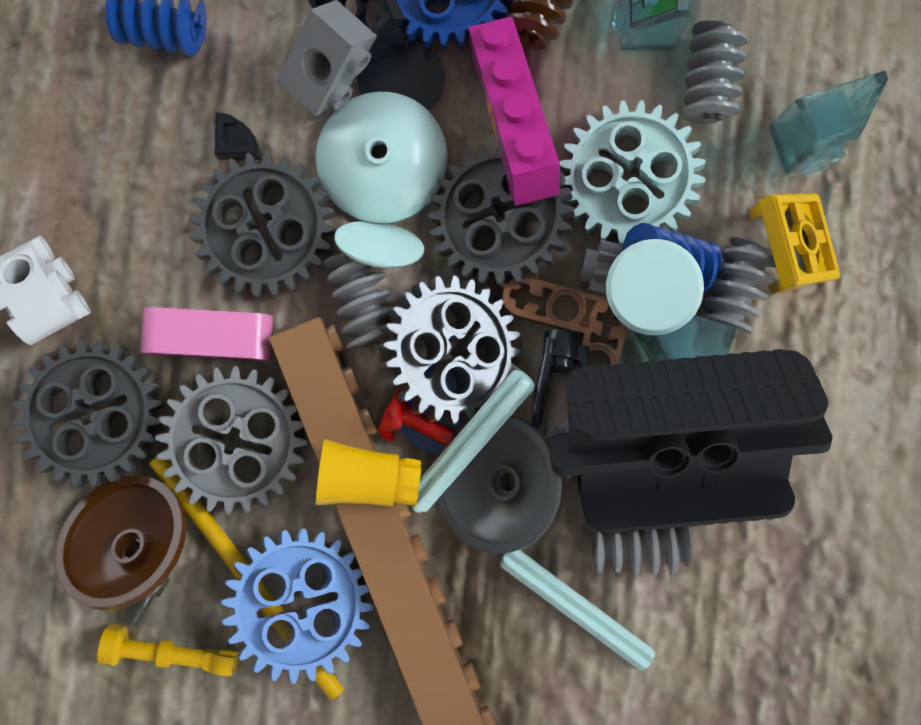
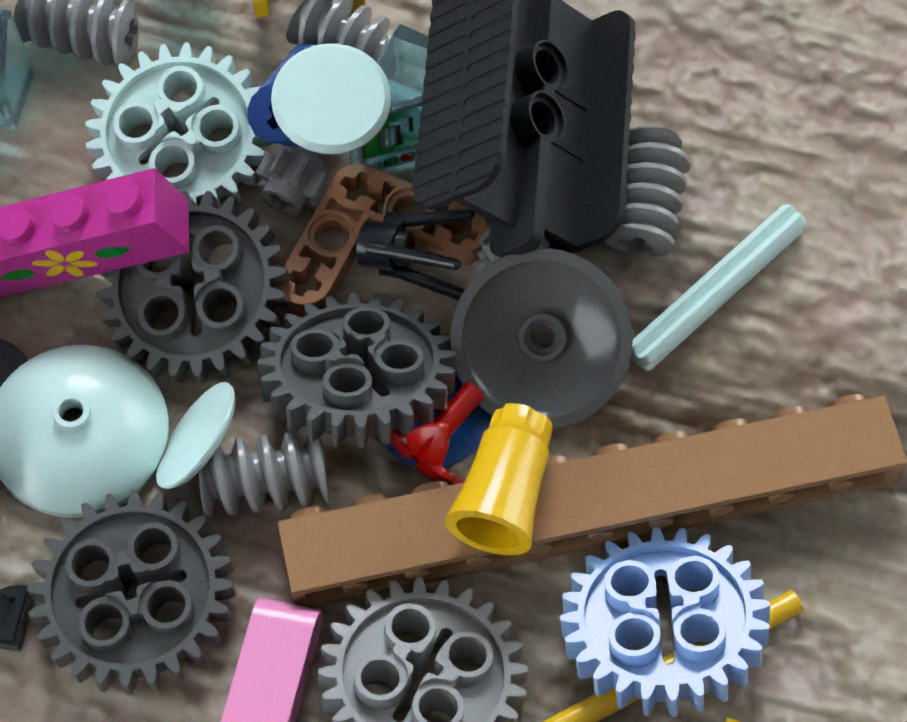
camera: 85 degrees left, 20 degrees down
light aqua axle [410,370,535,513] -> none

